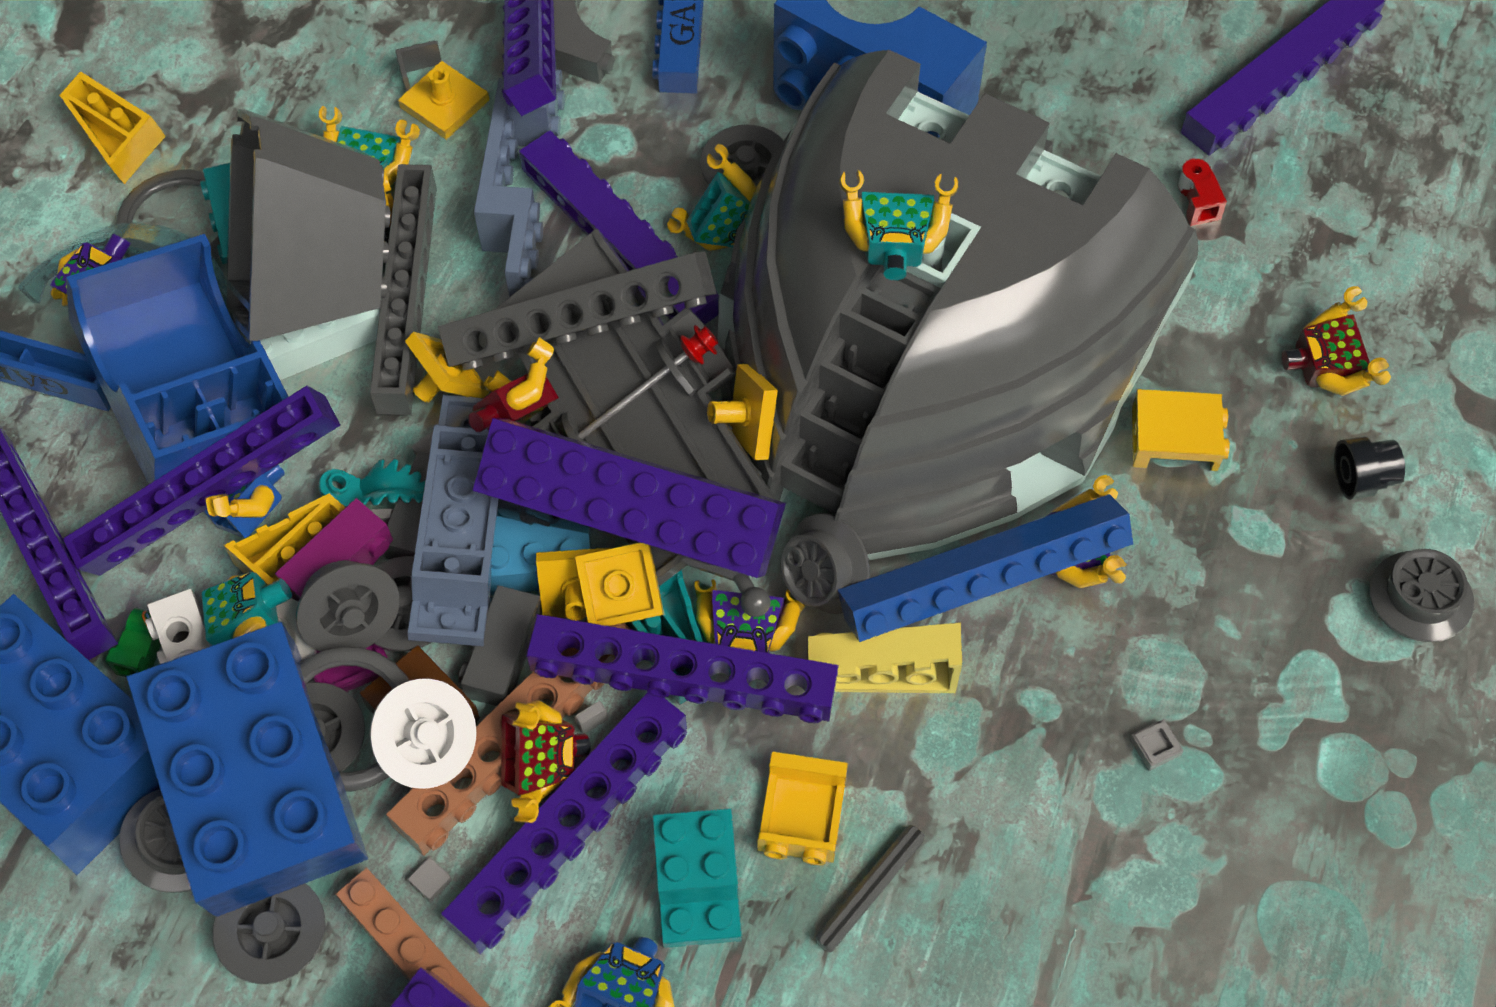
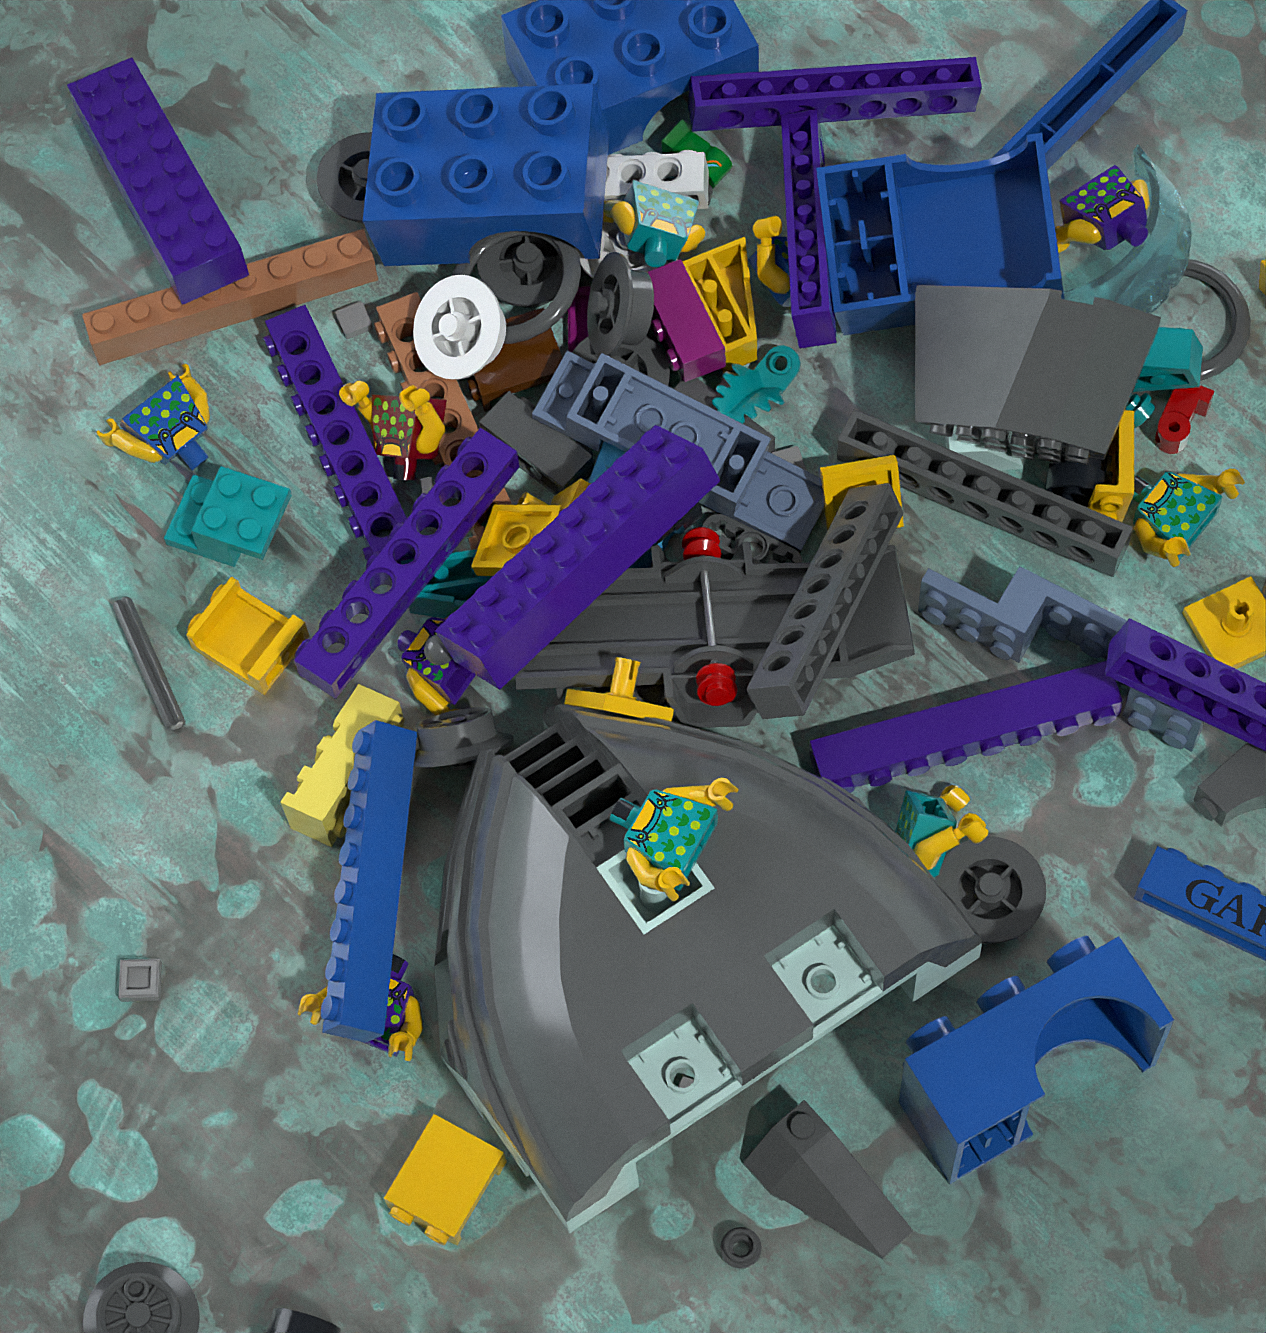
camera: 120 degrees right, 5 degrees up
torso [469,337,559,432] -> none

